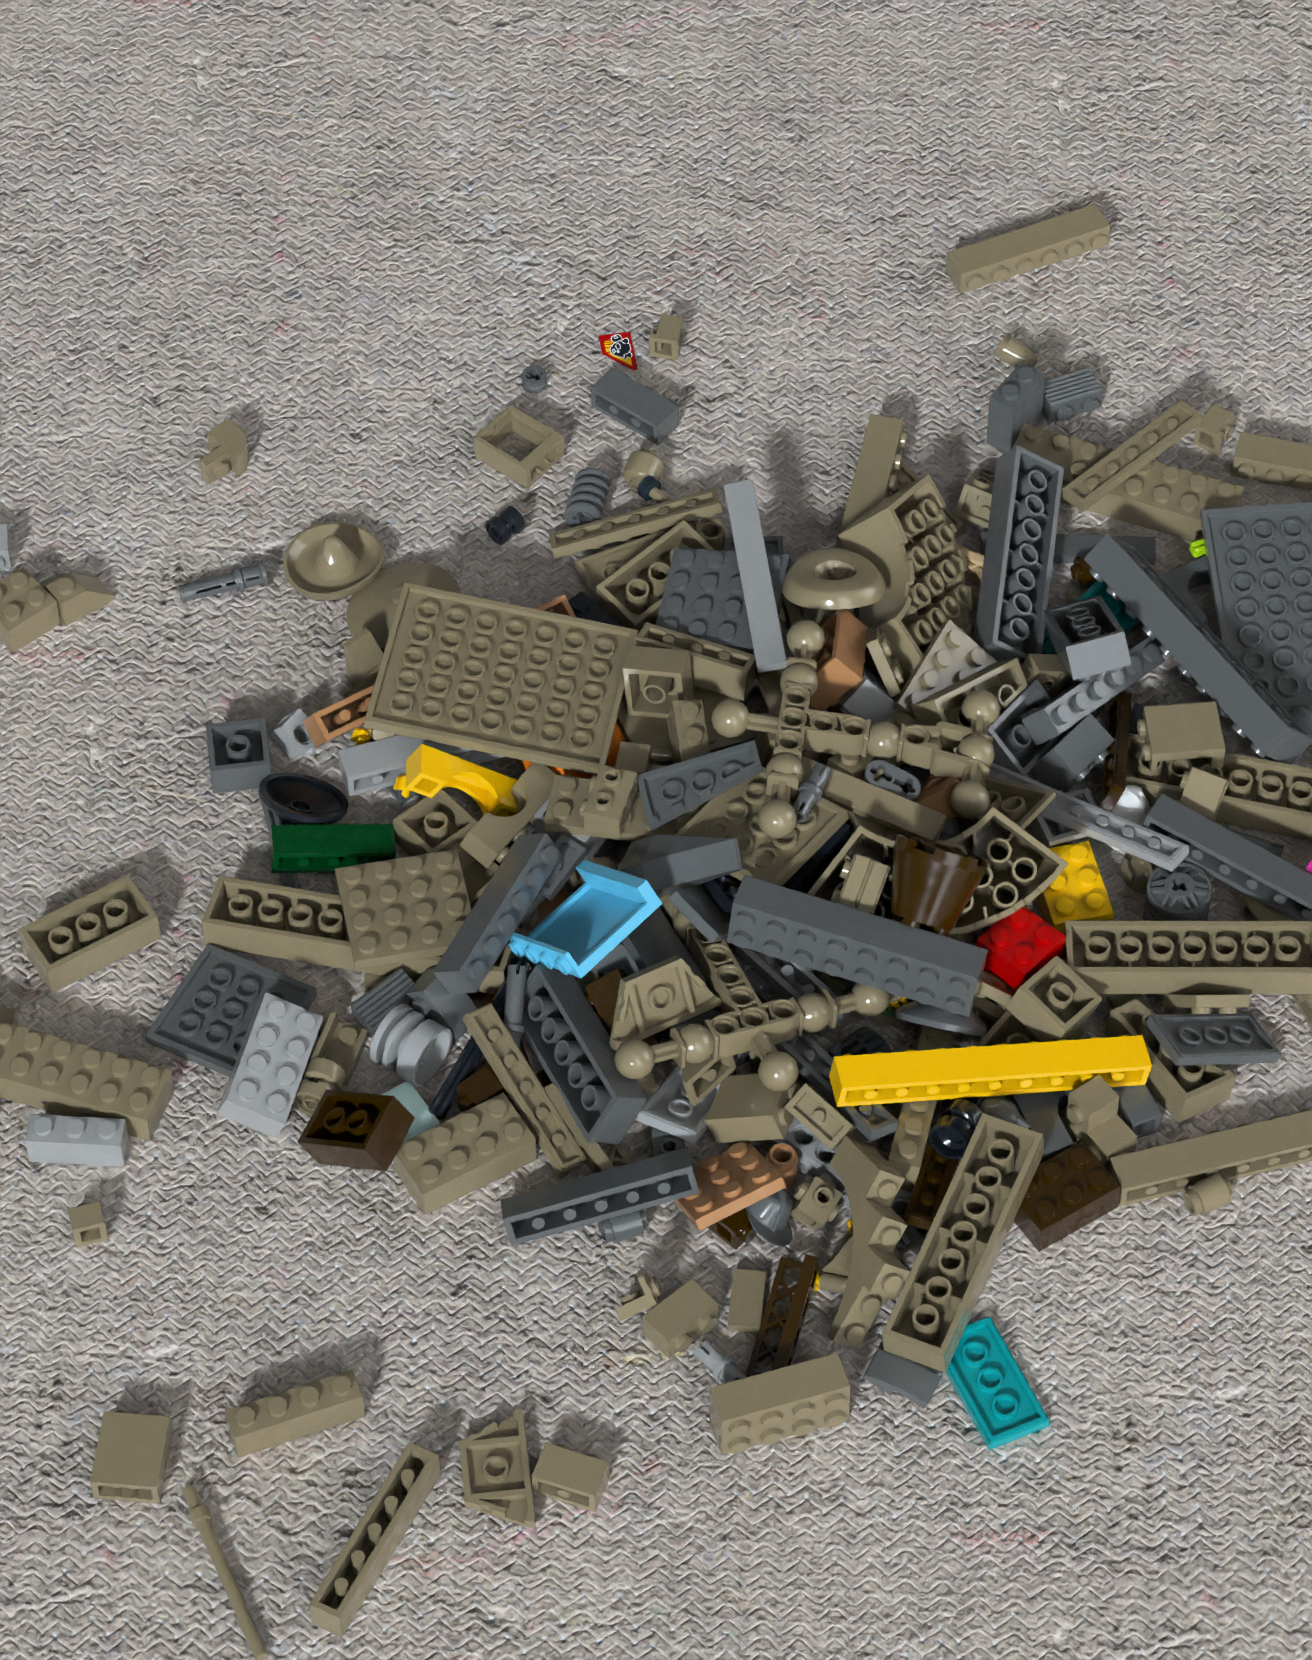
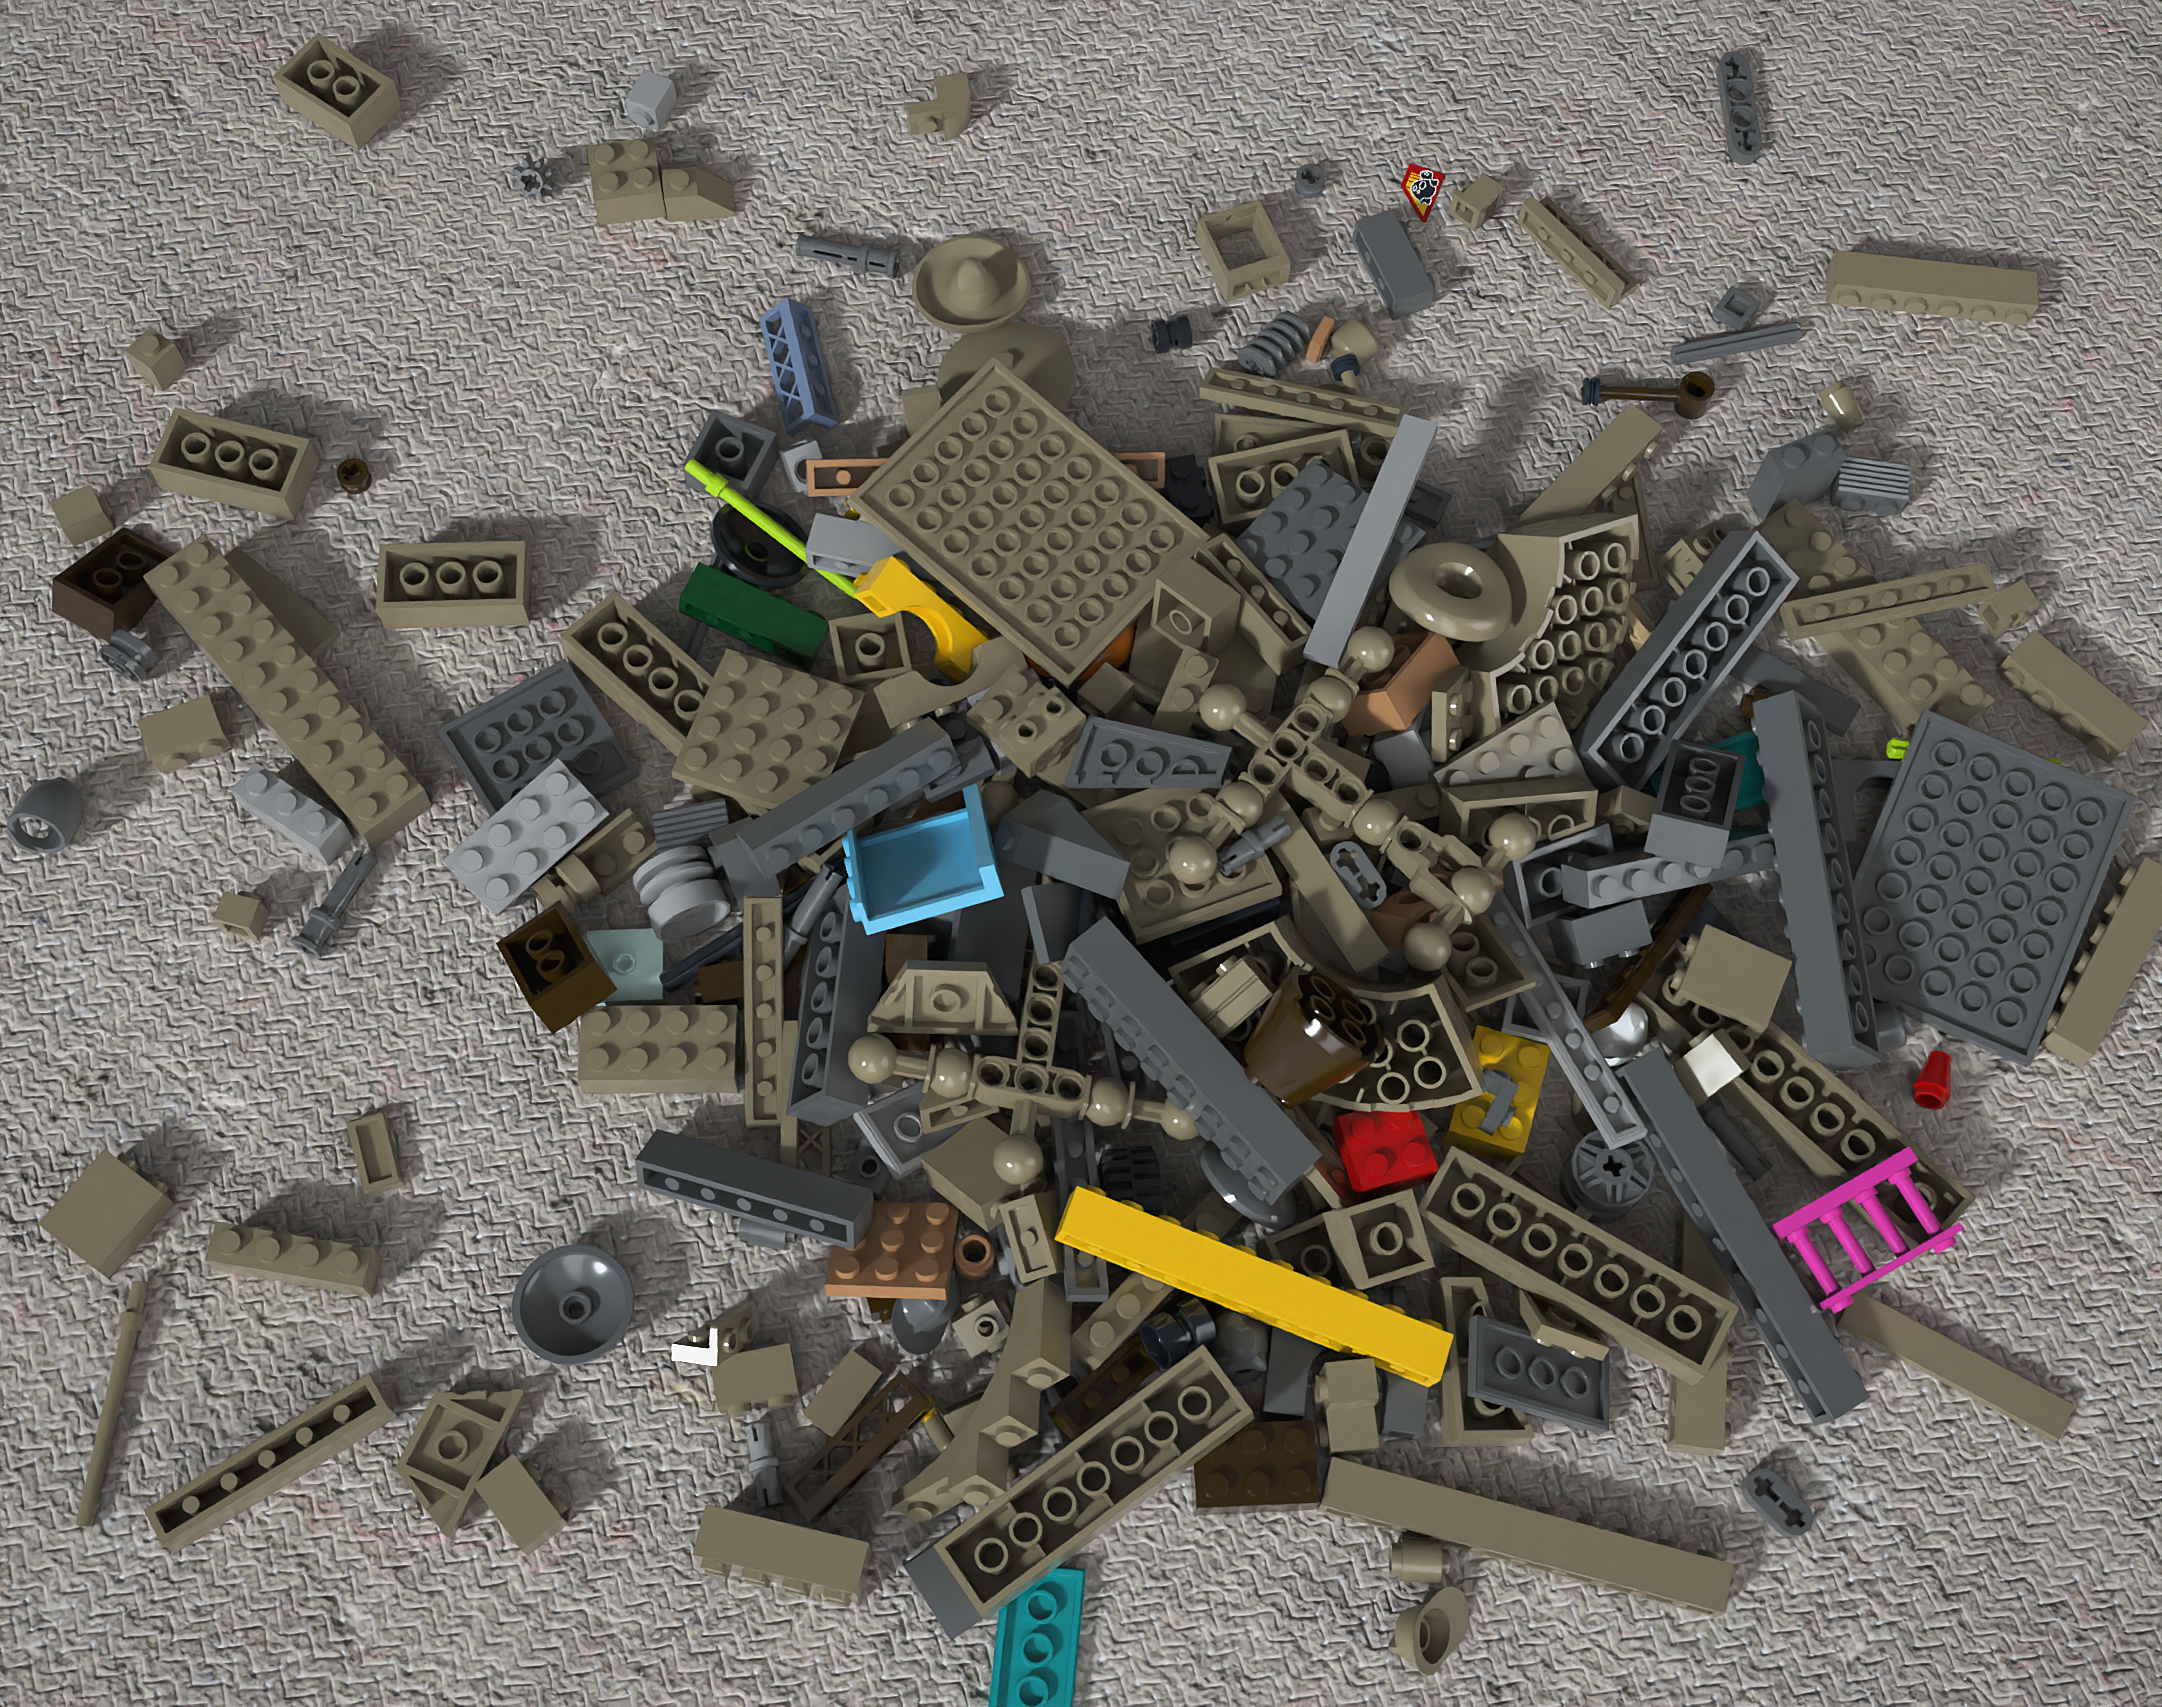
camera: 25 degrees right, 15 degrees up
none -> dark grey pin [290,850,377,959]
none -> dark tan tile [346,1110,405,1197]
none -> dark grey dish [512,1245,634,1366]
none -> lime bar [684,458,859,601]
none -> sand blue fence [759,297,839,436]
none -> medium nougat tile [1305,315,1336,364]
none -> dark tan piece [1388,1586,1469,1676]
none -> dark grey bracket [1478,1068,1520,1136]
none -> dark tan fence [1517,196,1639,310]
none -> dark brown piece [1580,372,1715,420]
none -> dark grey axle [1670,322,1801,365]
none -> dark grey plate [1712,286,1761,332]
none -> dark grey beam [1716,51,1762,165]

